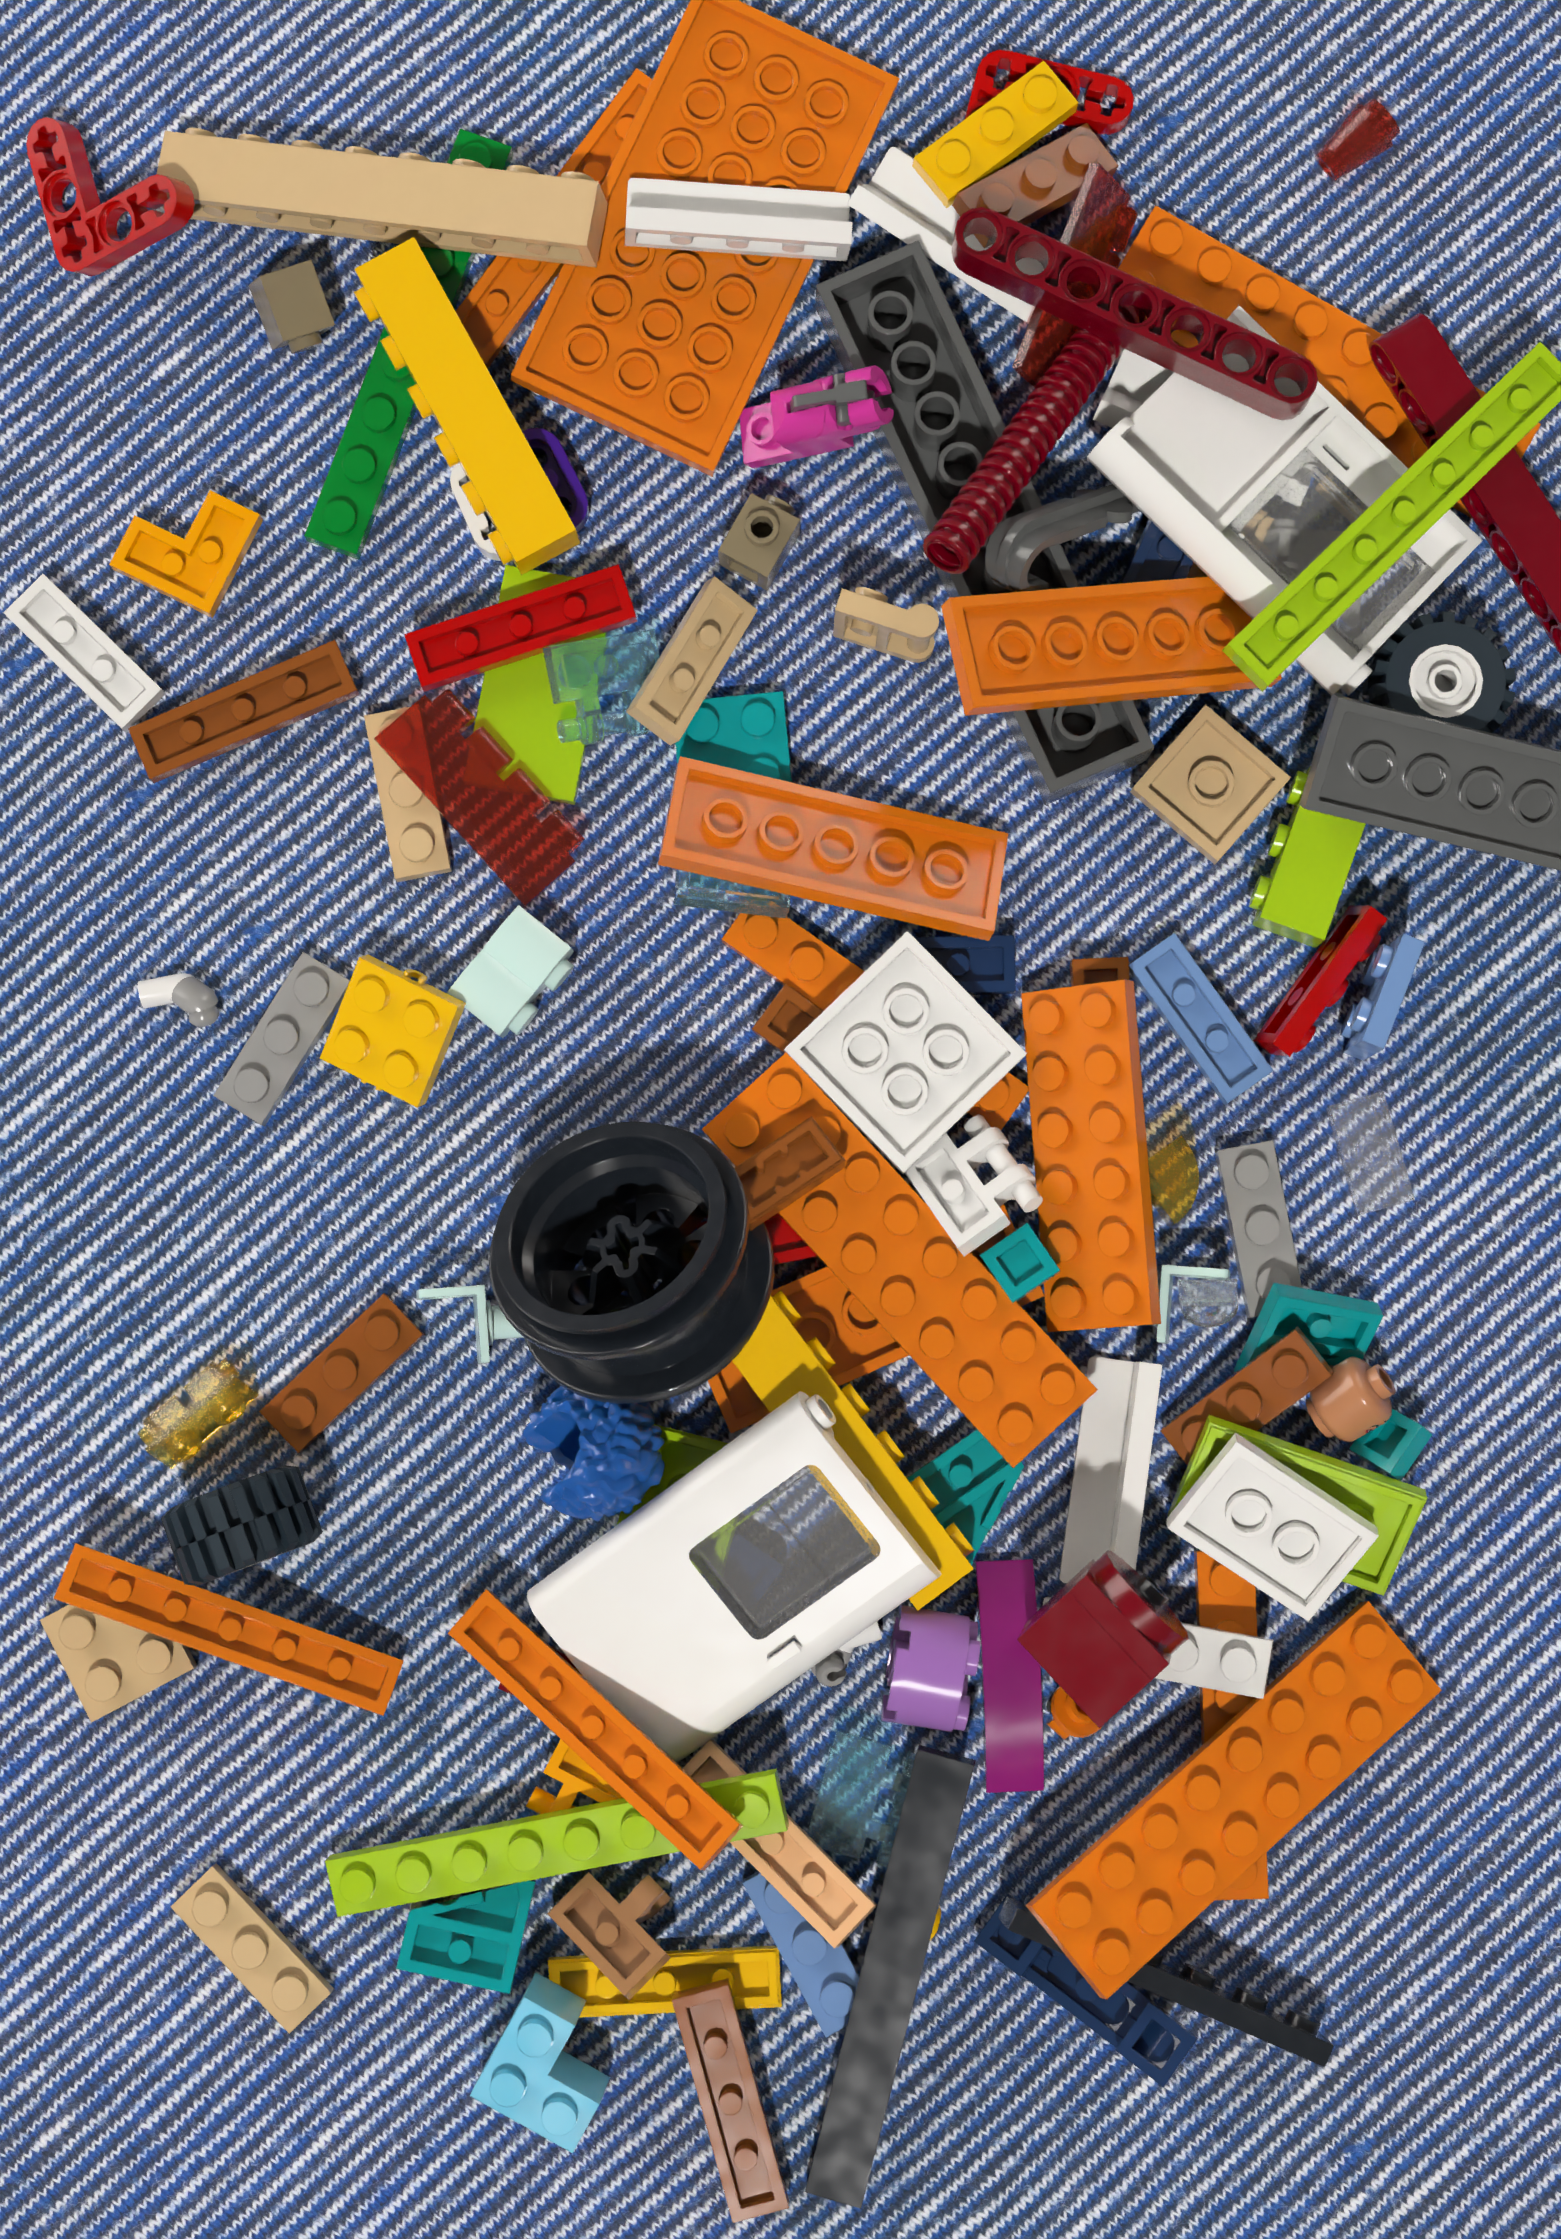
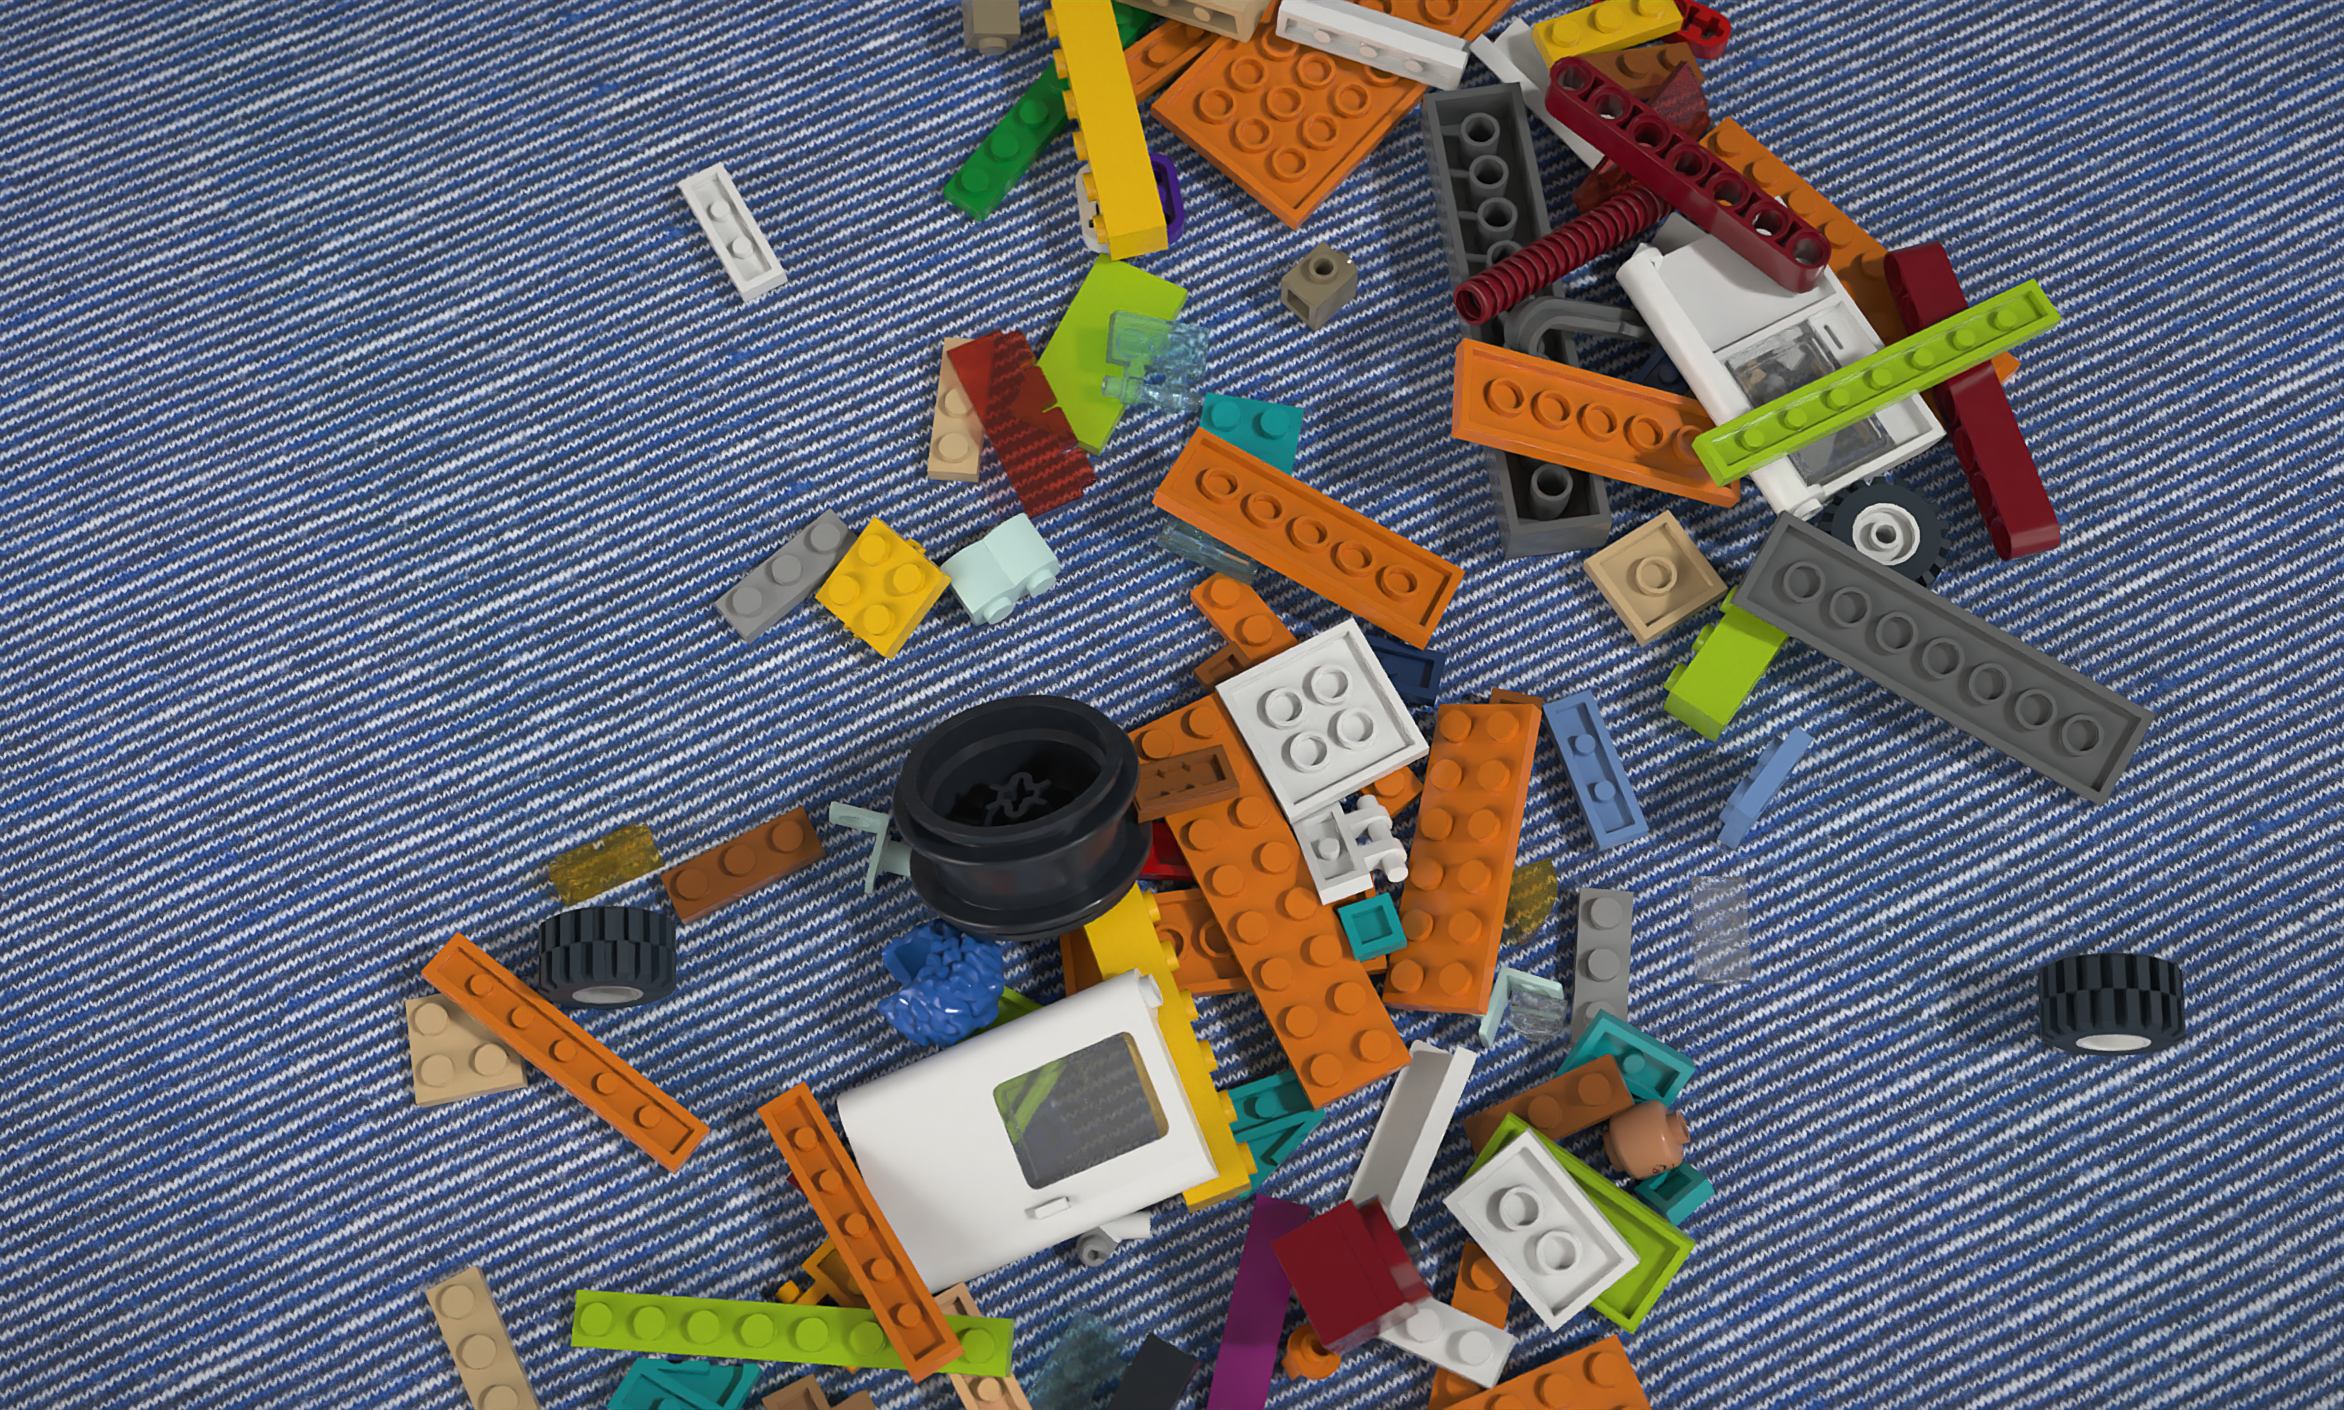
camera: 20 degrees right, 15 degrees down
light orange plate [109,490,263,618] -> none
dark orange plate [128,640,360,783] -> none
light grey arm [138,973,219,1027] -> none
red plate [404,564,637,692] -> none
tan plate [626,576,758,746] -> none
dark pink plate [740,365,894,469] -> none
tan plate [833,587,939,663] -> none
medium lavender brick [881,1605,980,1732] -> none
red plate [1253,905,1388,1057] -> none
clear red cone [1315,98,1400,182] -> none

